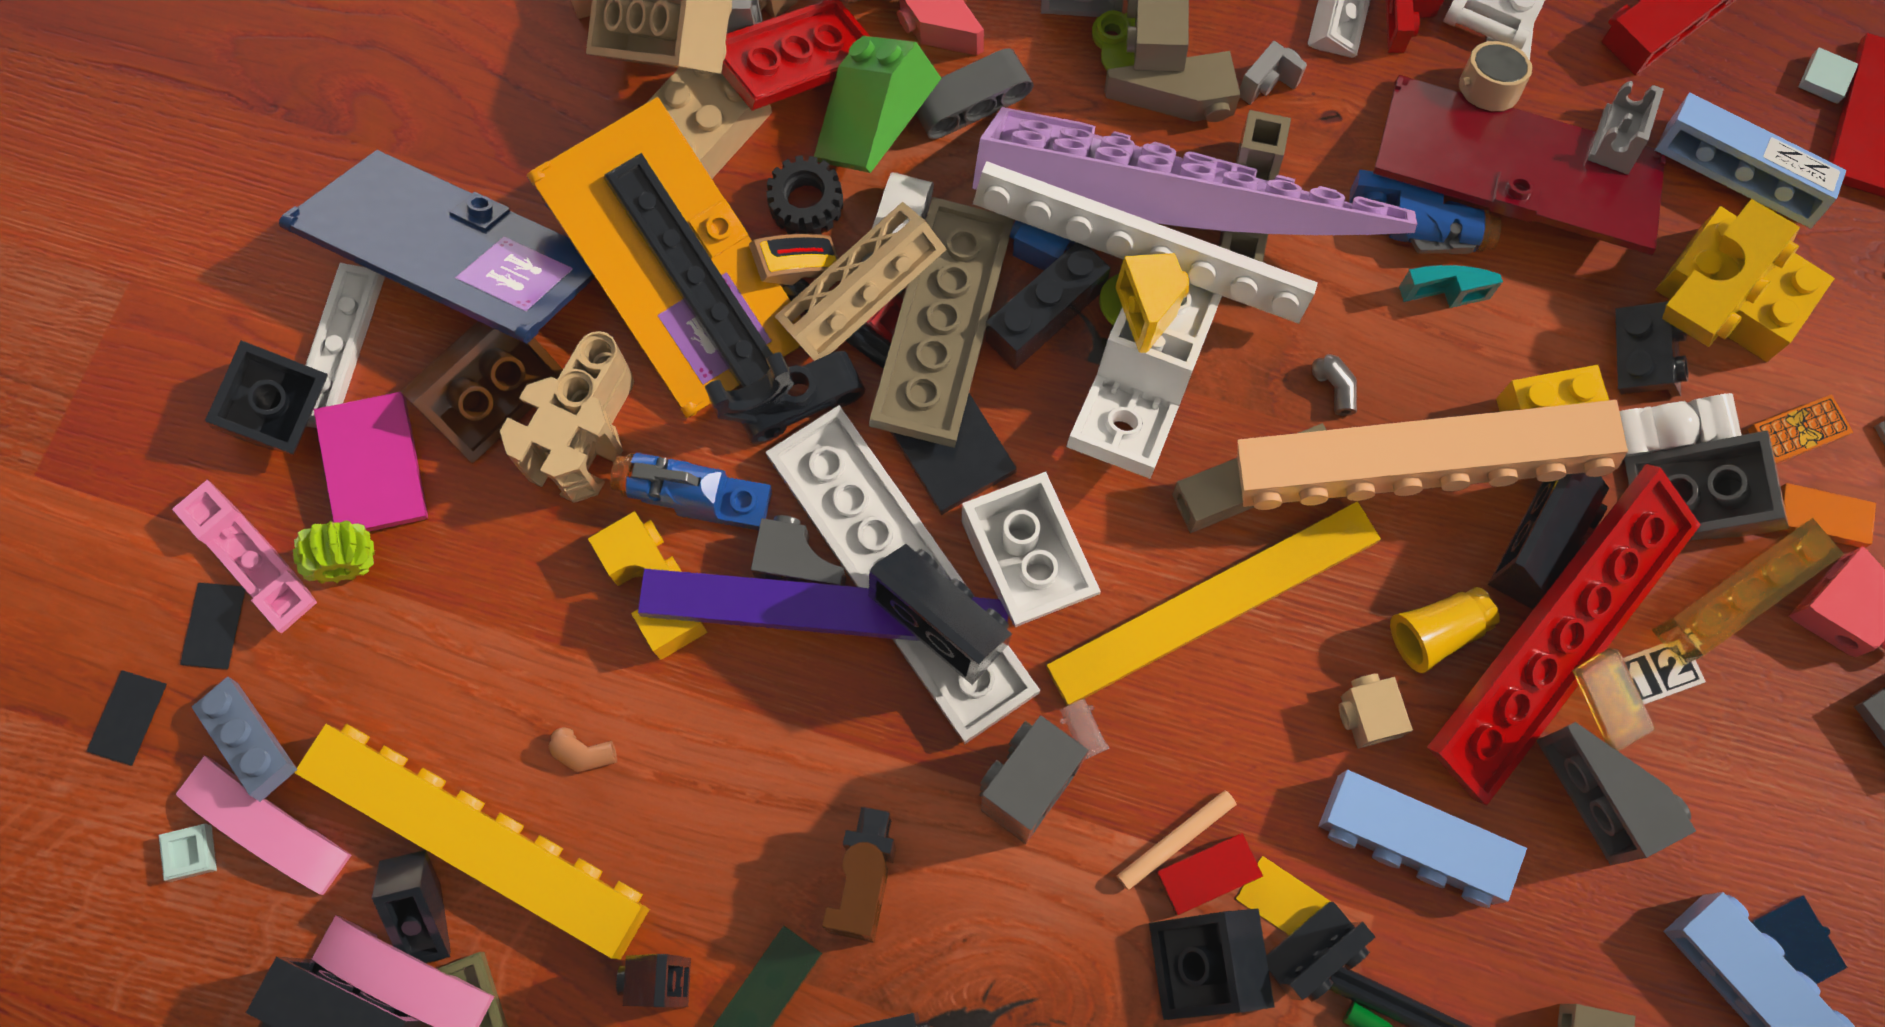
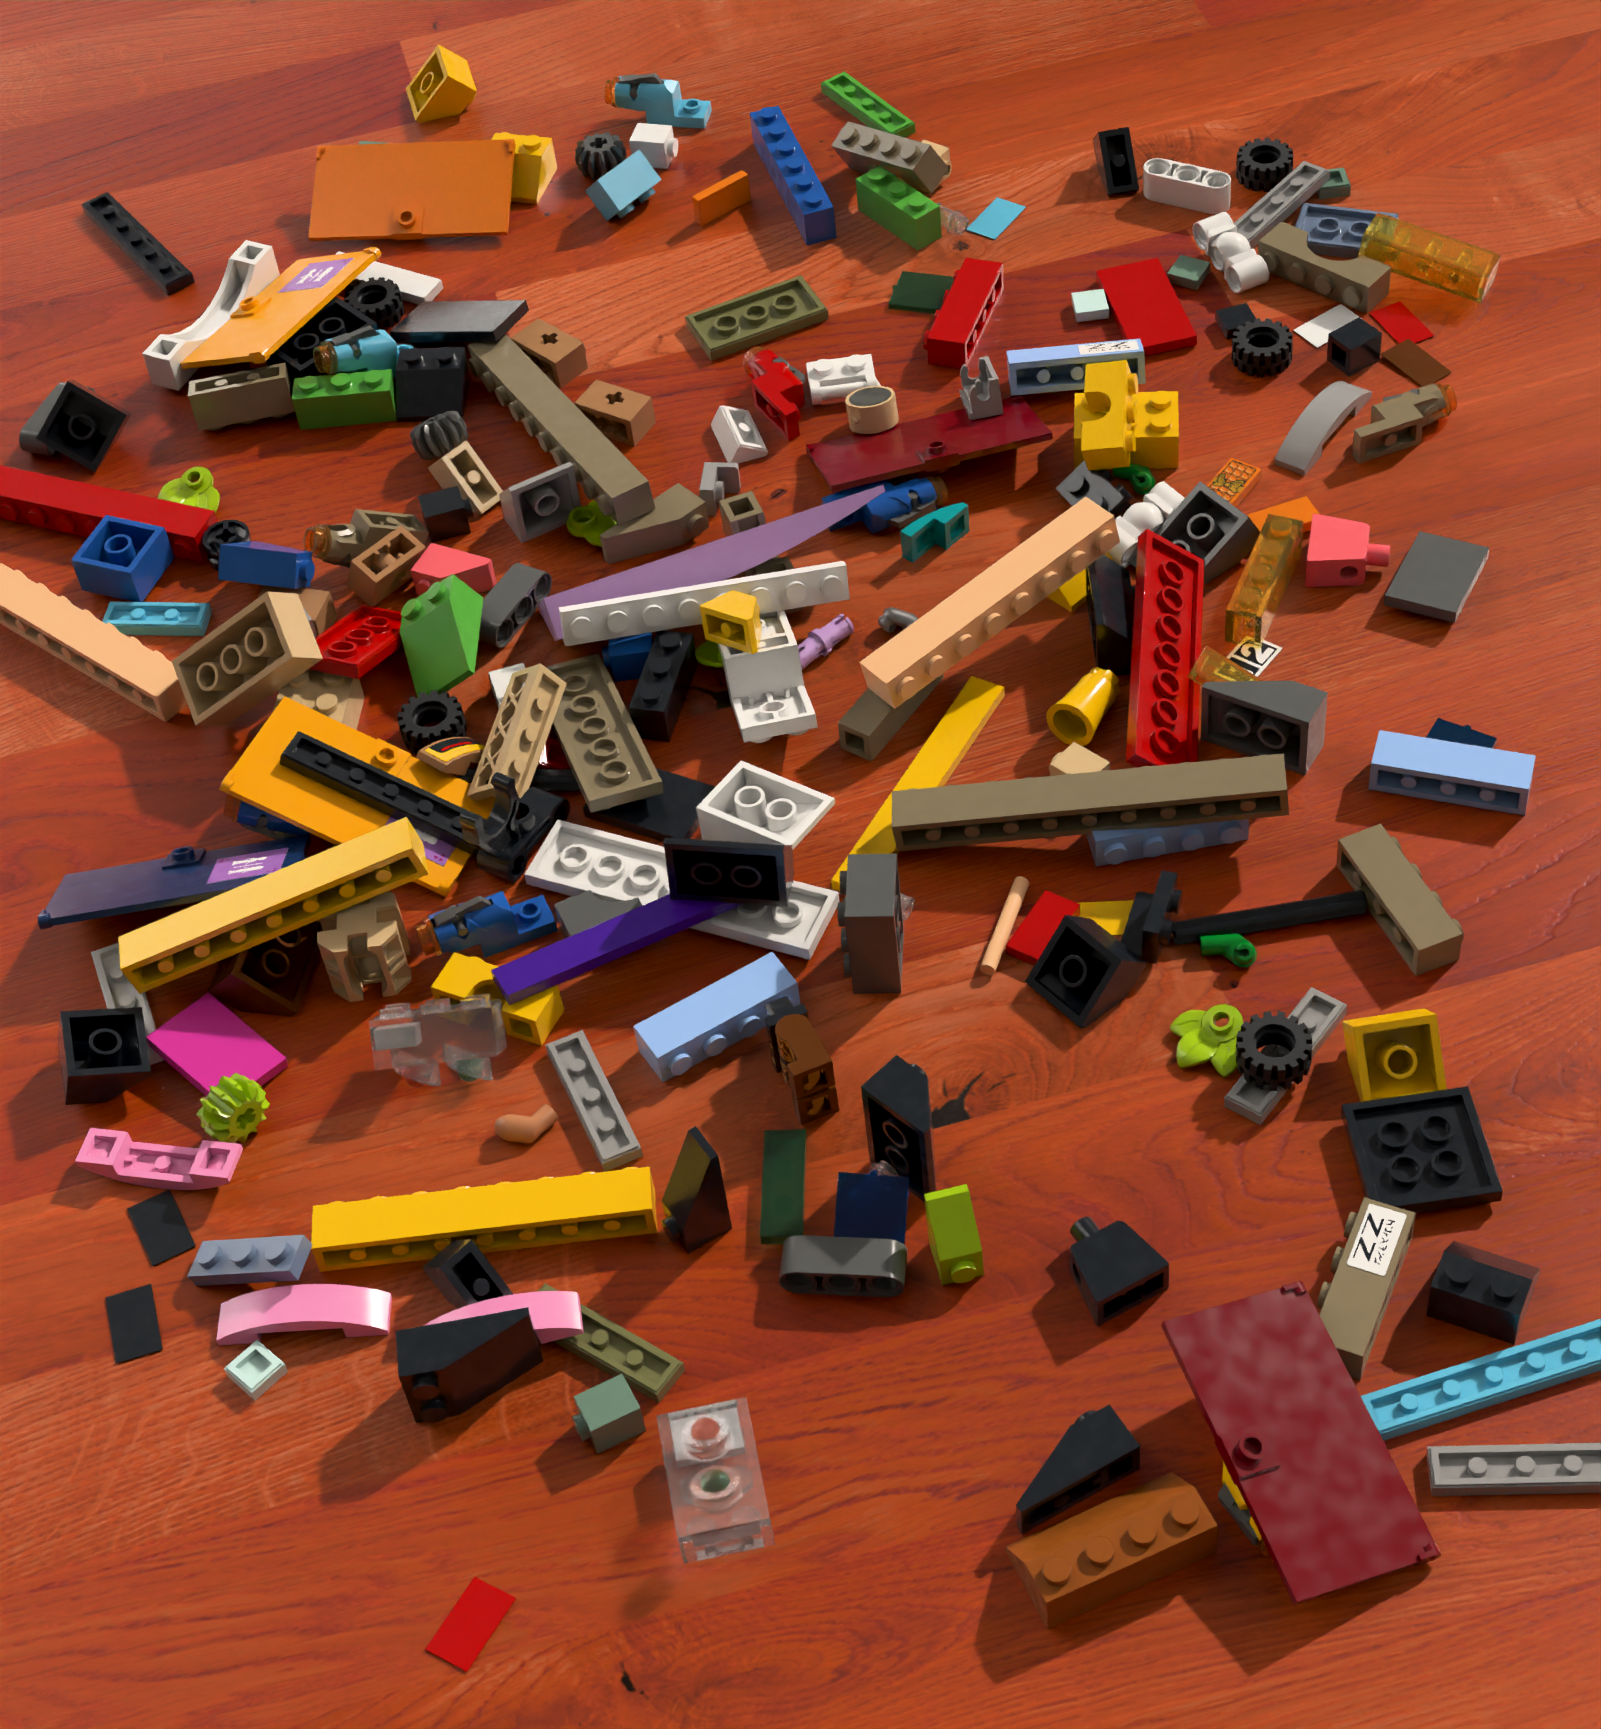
camera: 30 degrees left, 25 degrees down
none -> yellow brick [118,817,429,994]
none -> clear piece [369,993,507,1088]
none -> light grey tile [545,1030,643,1172]
none -> light blue brick [633,952,801,1082]
none -> lavender pin [798,614,854,670]
none -> dark tan brick [892,754,1289,851]
none -> green arm [1113,463,1155,495]

